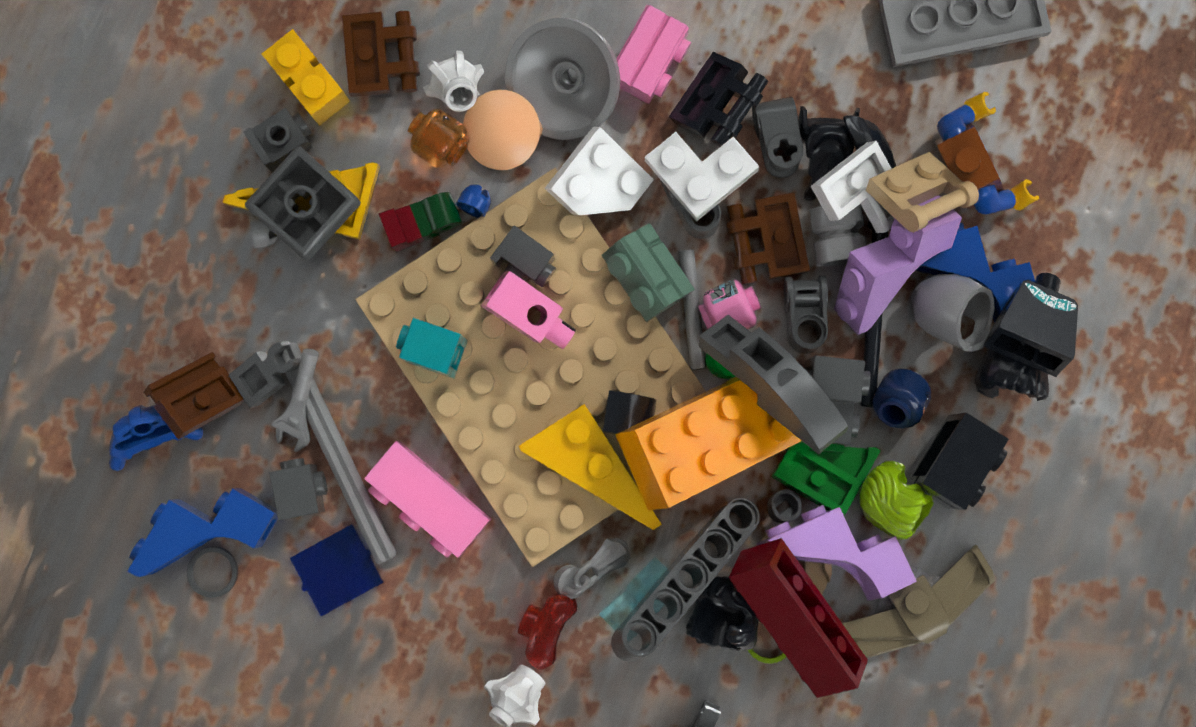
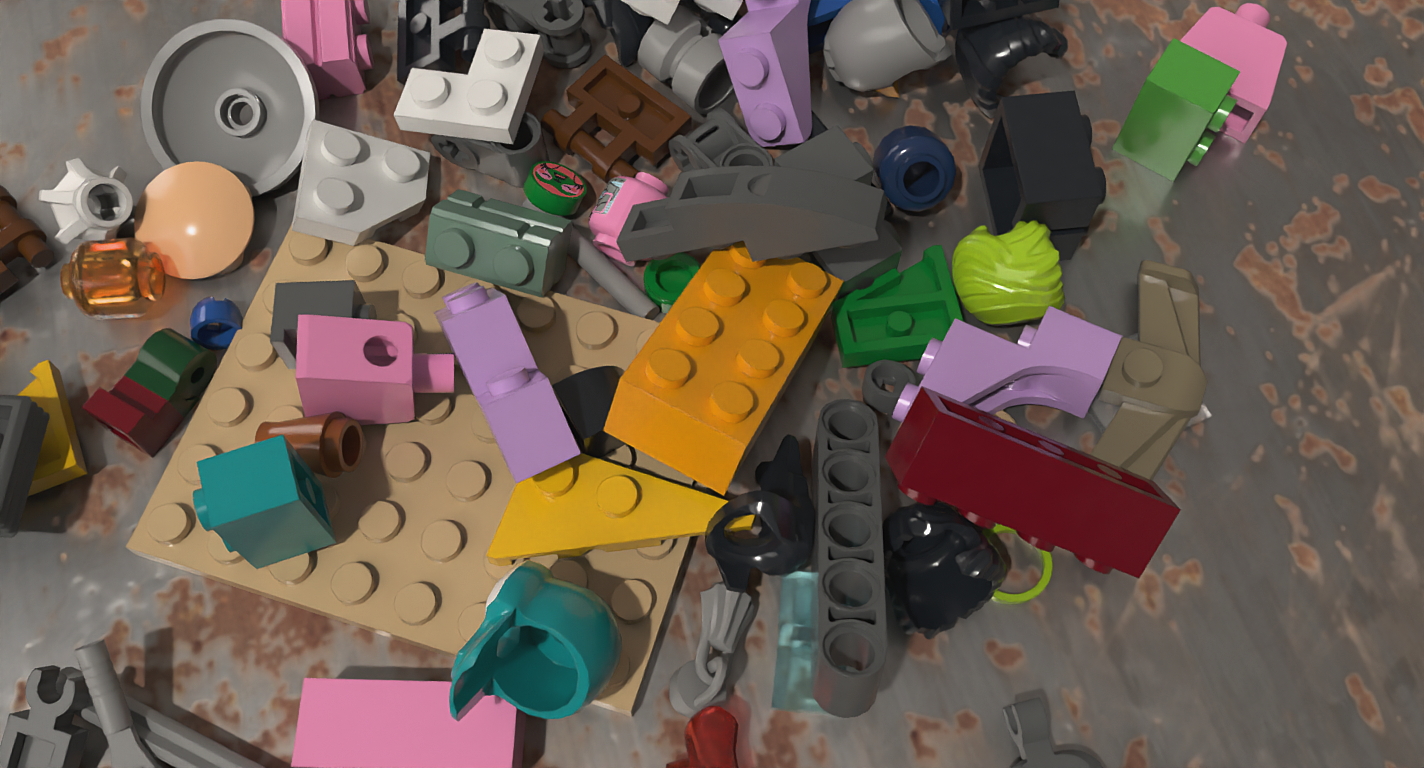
camera: 40 degrees left, 20 degrees down
none -> dark orange cone [255,411,363,478]
none -> lavender arch [434,282,581,484]
none -> teal piece [449,560,622,722]
none -> green tile [523,161,587,216]
none -> black hair [705,434,815,593]
none -> bright green brick [1112,38,1240,182]
none -> bright pink torso [1180,3,1287,143]

